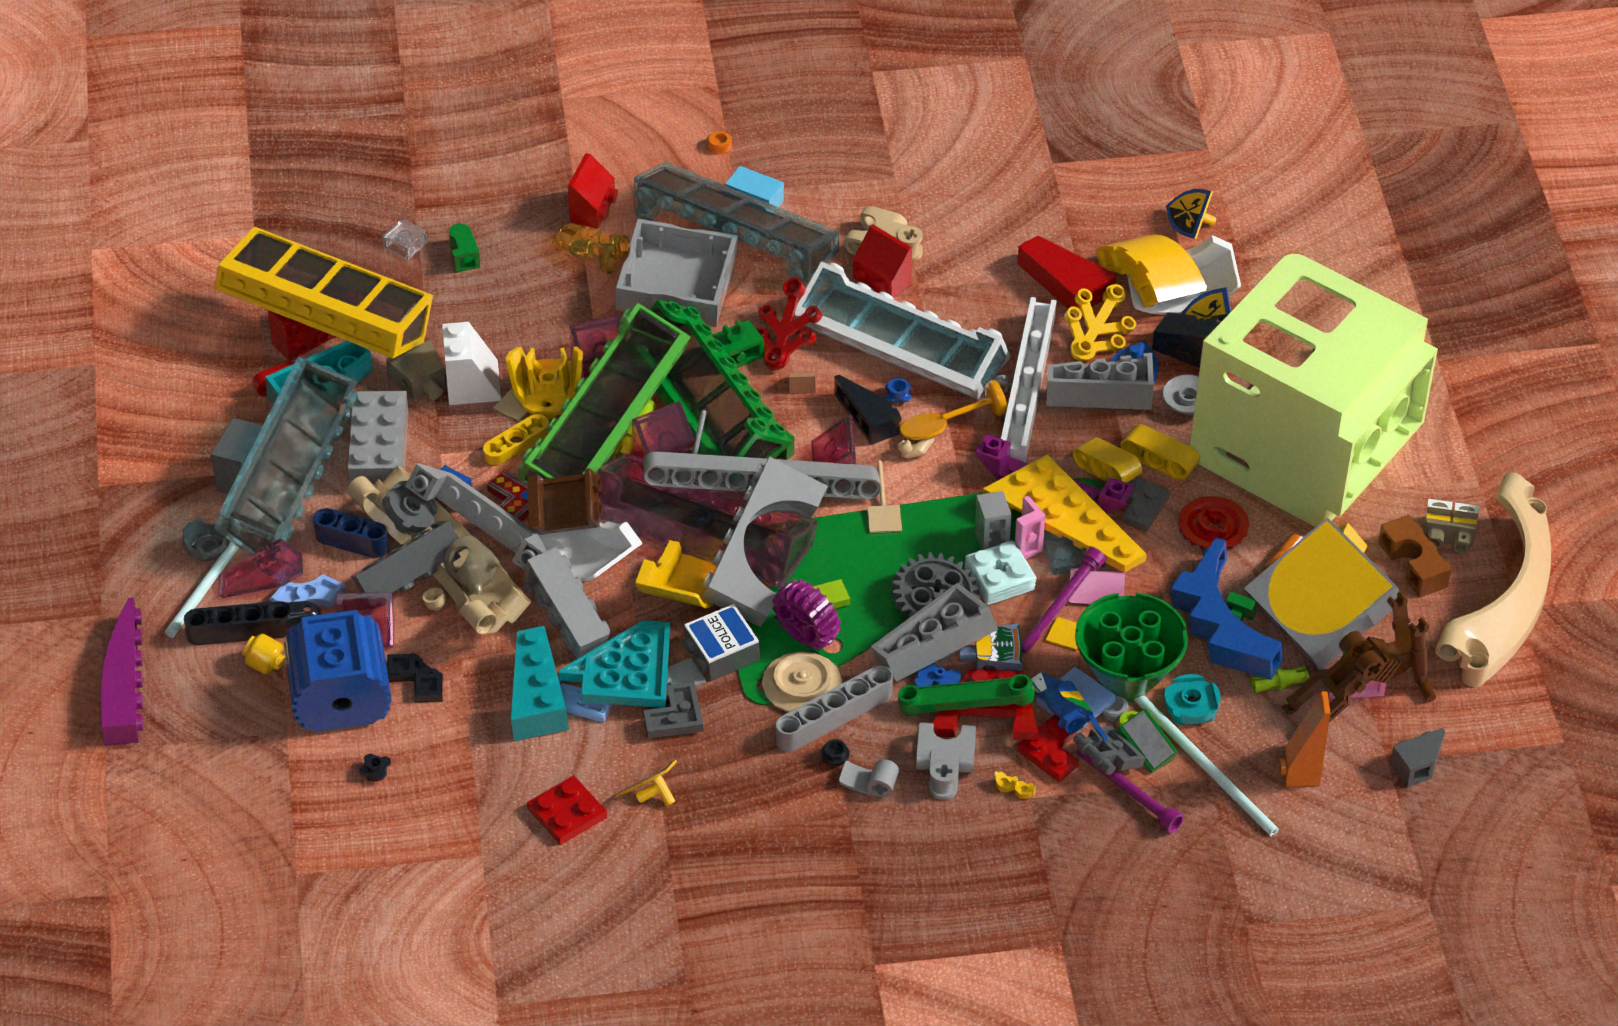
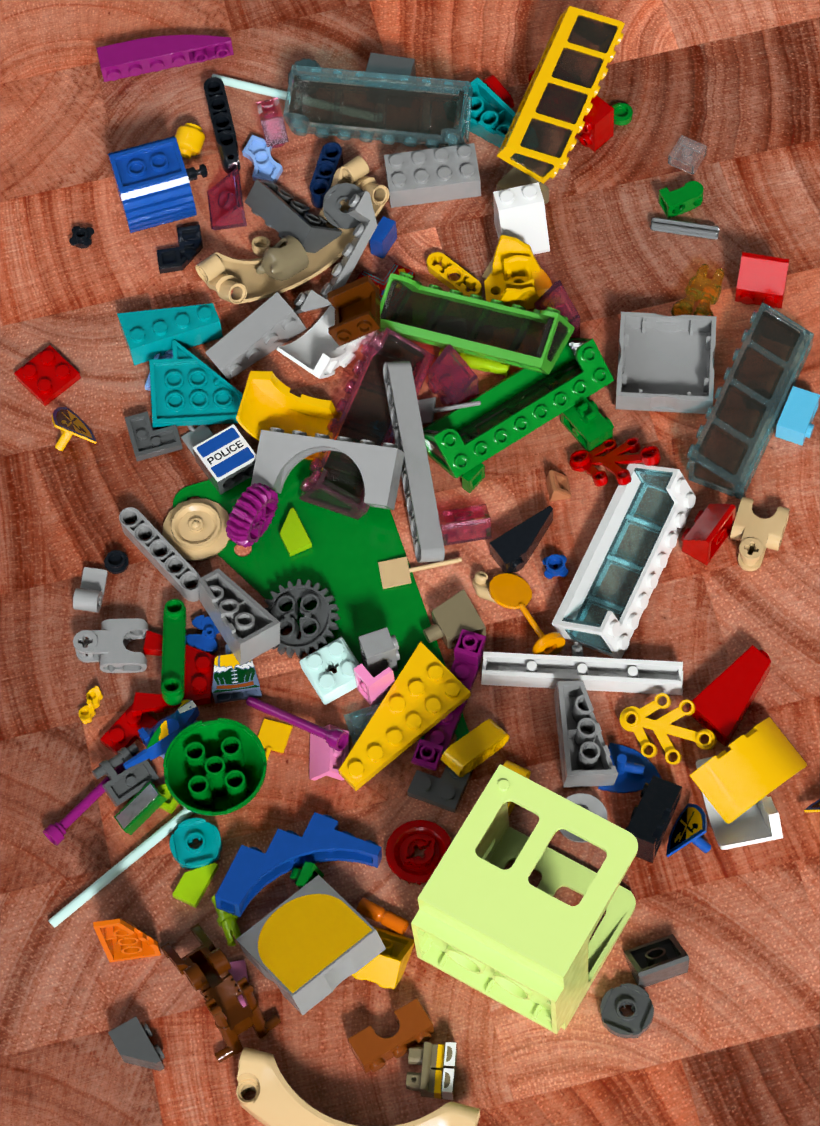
camera: 90 degrees right, 15 degrees up
none -> lime tile [172,863,219,908]
none -> dark tan torso [423,590,486,649]
none -> axle [651,217,719,240]

